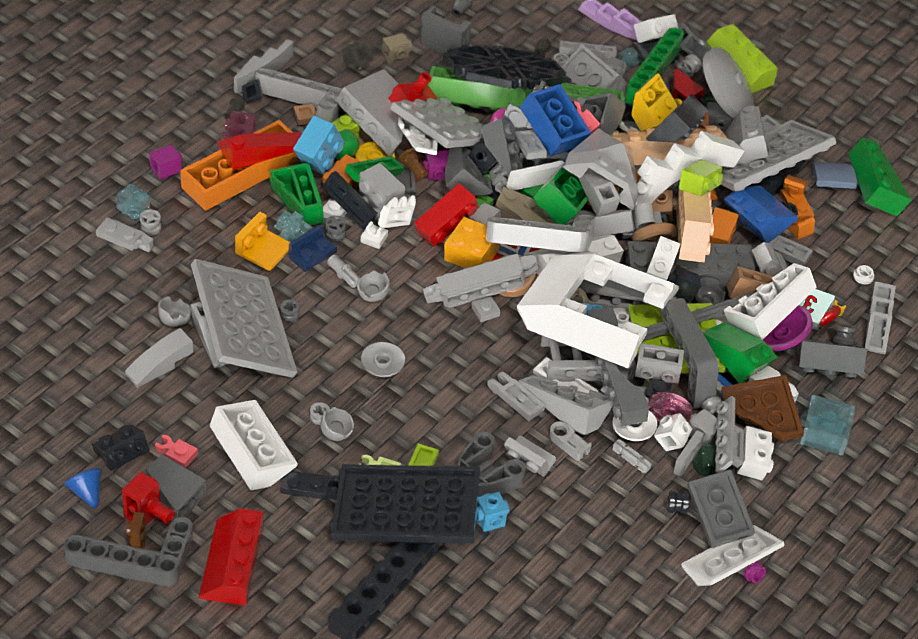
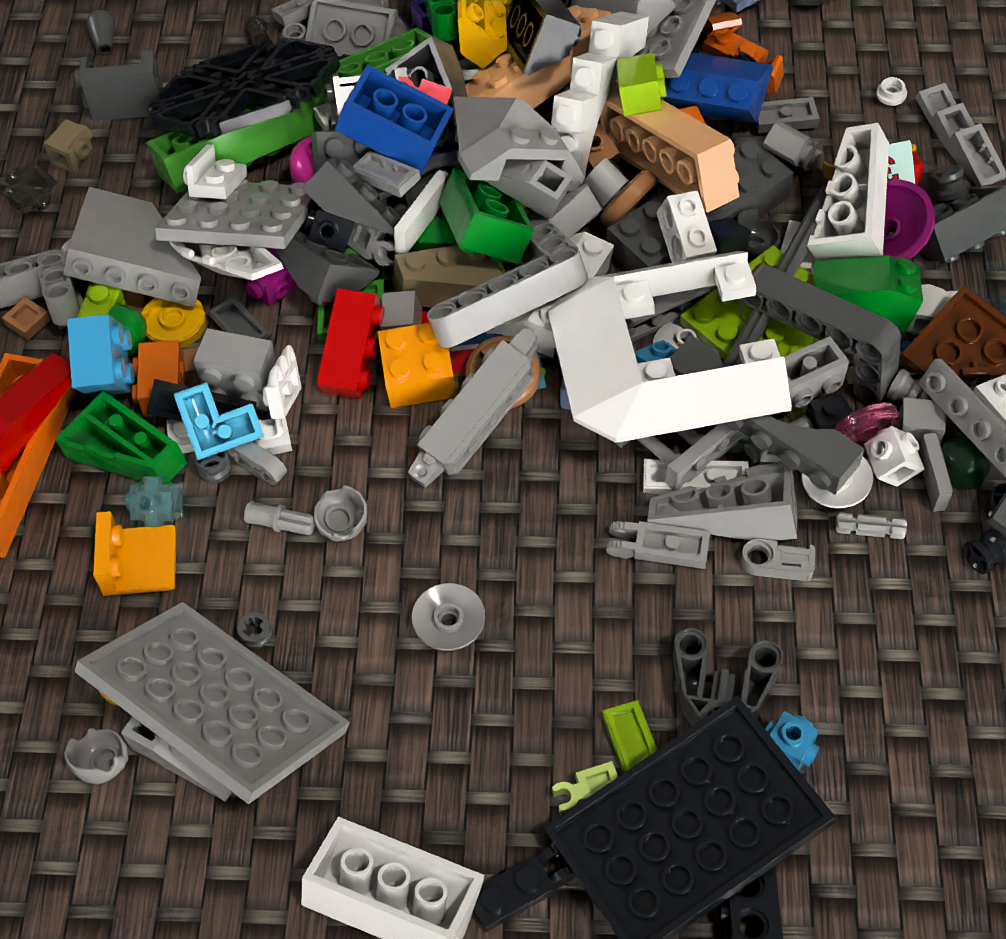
camera: 30 degrees left, 10 degrees up
light grey slope [125,328,193,388] -> none
dark blue bracket [289,225,337,272] -> none
light grey bush [310,402,330,425] -> none
light grey hair [320,407,354,441] -> none
green plate [345,156,404,183] -> none
red brick [388,72,437,103] -> none
clear orange pin [398,148,428,180] -> none
light grey plate [471,296,500,322] -> none
light grey bracket [504,436,556,477] -> none
medium nougat brick [726,266,774,298] -> none
none -> medium azure brick [174,382,265,460]
none -> white bracket [183,144,247,199]
none -> light grey beam [227,441,287,486]

